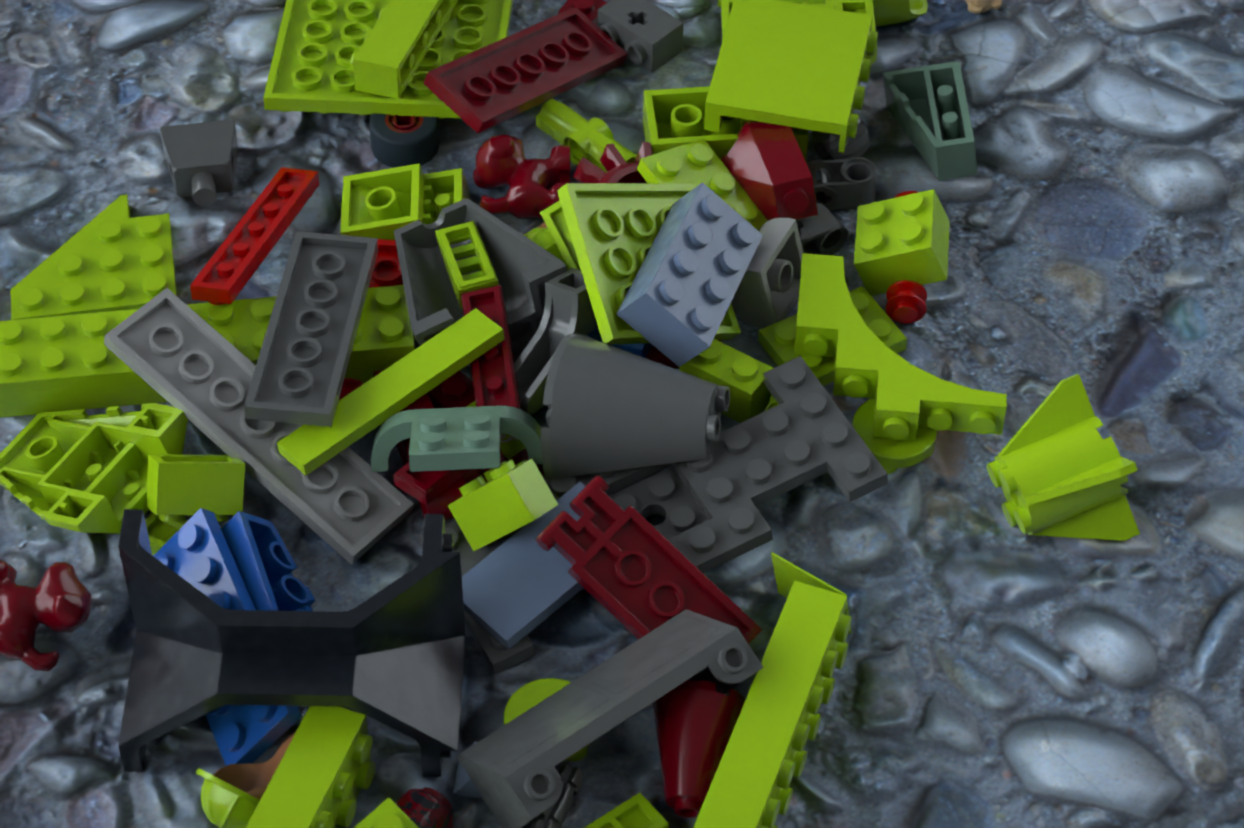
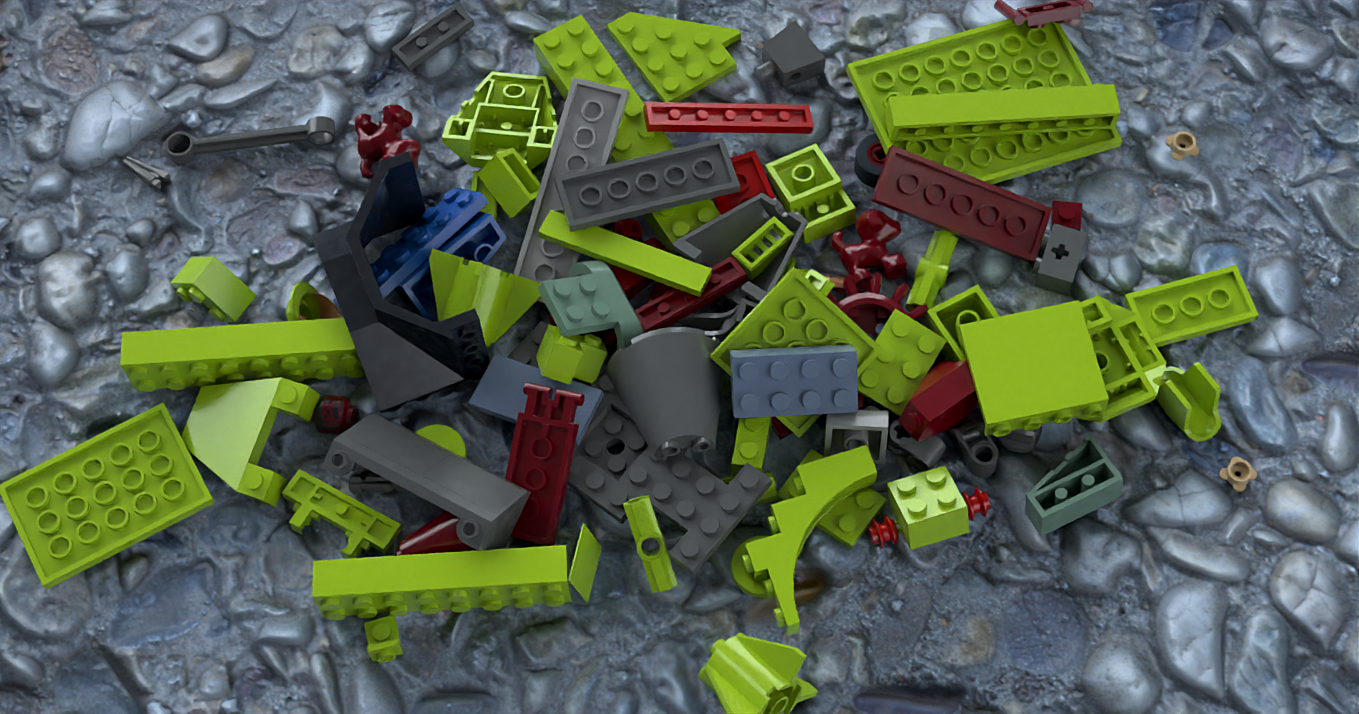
camera: 70 degrees right, 15 degrees up
none -> lime brick [429,248,542,348]
none -> lime piece [623,495,678,593]

